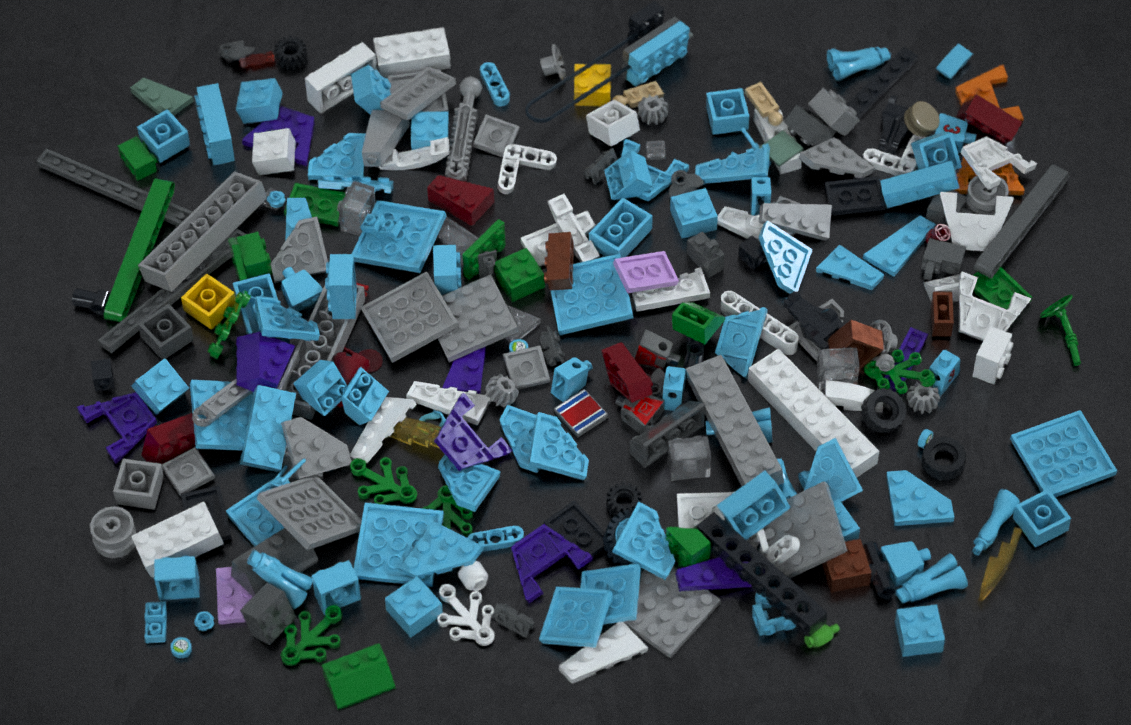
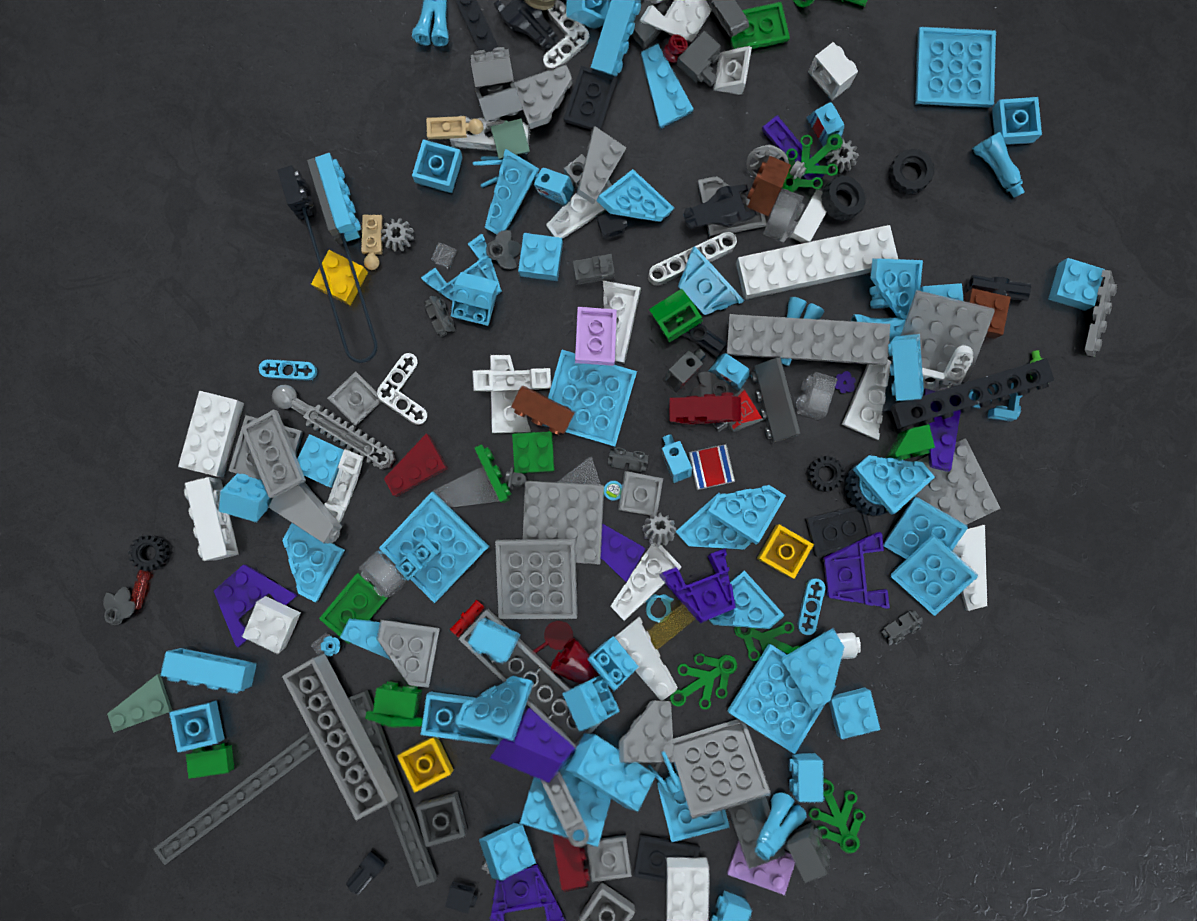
camera: 65 degrees left, 30 degrees up
green beam [104,178,175,322] -> none
medium azure plate [194,611,214,631] -> none
green plant [207,290,251,359] -> none
medium azure brick [236,78,283,124] -> none
medium azure torso [281,267,323,312] -> none
medium azure wing [318,175,393,193] -> none
green slope [322,643,396,710] -> none
medium azure brick [433,245,462,295] -> none
white plant [437,584,494,646] -> none
light grey wheel [541,44,566,80] -> none
white brick [586,100,640,146] -> none
medium azure brick [589,198,653,258] -> none
medium azure wing [816,245,884,290] -> none
medium azure torso [880,541,931,588] -> none
medium azure plate [886,470,954,526] -> none
medium azure piece [896,553,968,604] -> none
medium azure tile [918,429,934,449] -> none
copper brick [931,292,954,336] -> none
white wing [958,272,1031,341] -> none
clear yellow slope [979,527,1022,601] -> none
none -> yellow brick [757,524,814,579]
none -> dark purple plant [834,371,856,393]
none -> light grey wing [1085,270,1117,357]

